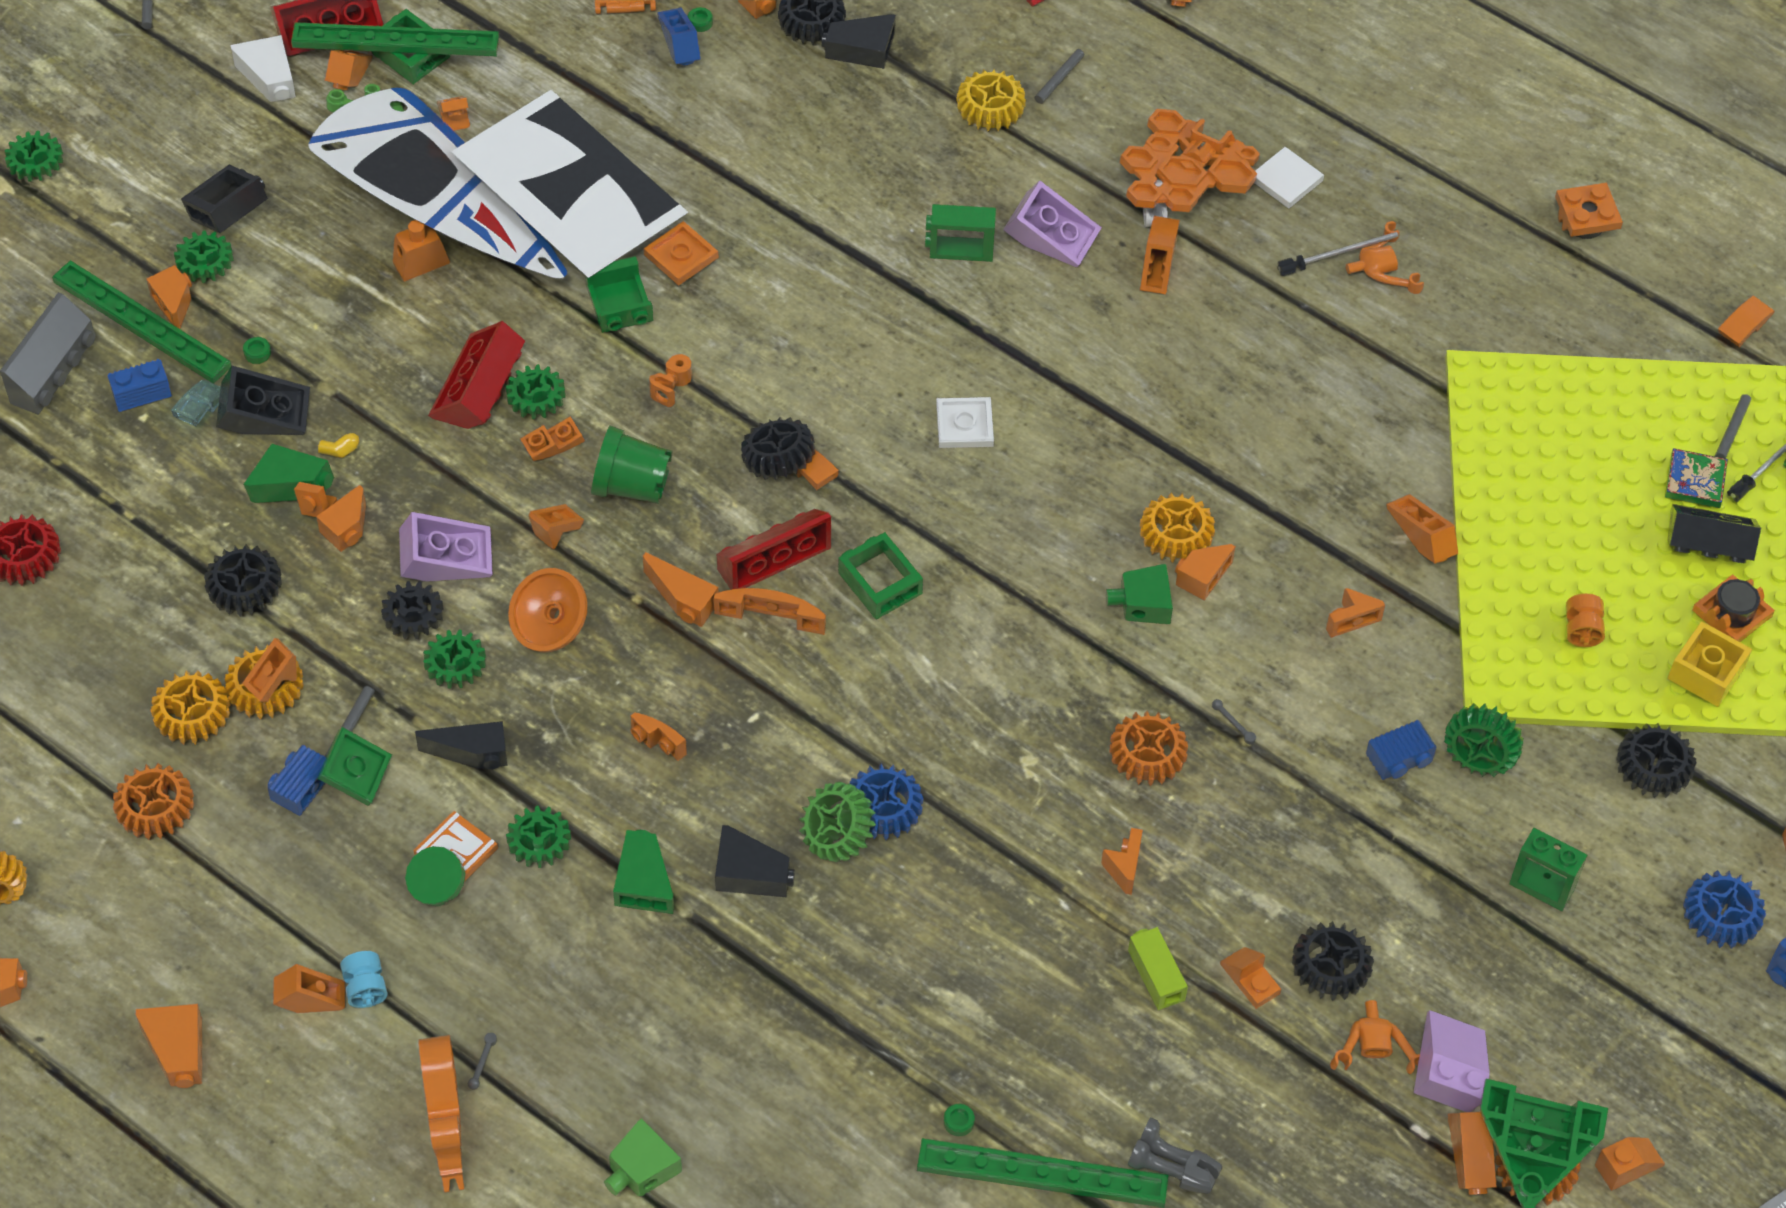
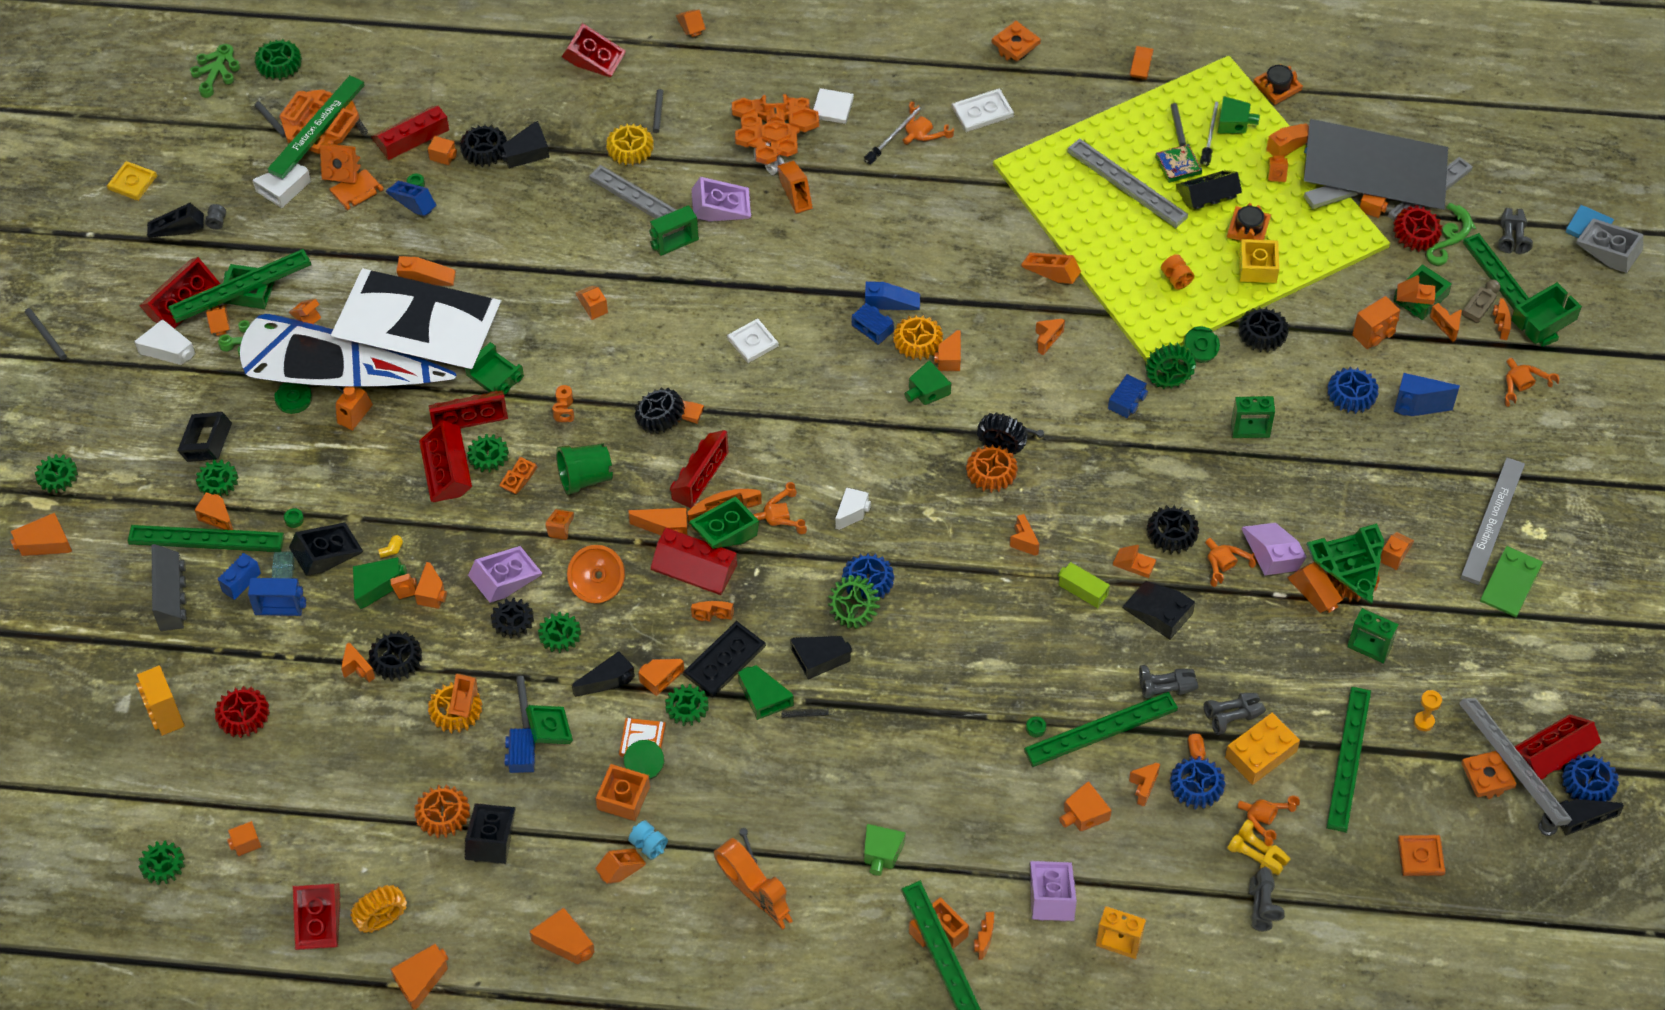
camera: 30 degrees left, 0 degrees up
light orange gear [151,670,231,745] -> none
orange plate [644,221,719,286] -> none
green window [838,532,923,620] -> none
none -> blue window [248,578,306,616]
none -> green tile [274,382,312,414]
none -> orange slope [341,642,375,682]
none -> orange slope [397,256,456,286]
none -> red slope [428,391,508,429]
none -> black slope [465,803,516,864]
none -> orange slope [575,286,608,320]
none -> light grey tile [589,165,676,219]
none -> orange brick [596,764,650,821]
none -> orange slope [638,659,684,696]
none -> red slope [651,528,737,595]
none -> black tile [683,621,766,698]
none -> green slope [689,496,759,549]
none -> orange piece [753,482,807,534]
none -> dark grey piece [775,708,835,718]
none -> white slope [836,488,871,530]
none -> blue brick [852,303,894,345]
none -> blue slope [865,281,920,310]
none -> white tile [952,88,1014,132]
none -> black gear [977,412,1028,454]
none -> light grey tile [1068,138,1188,228]
none -> black slope [1122,581,1195,640]
none -> green tile [1183,326,1220,363]

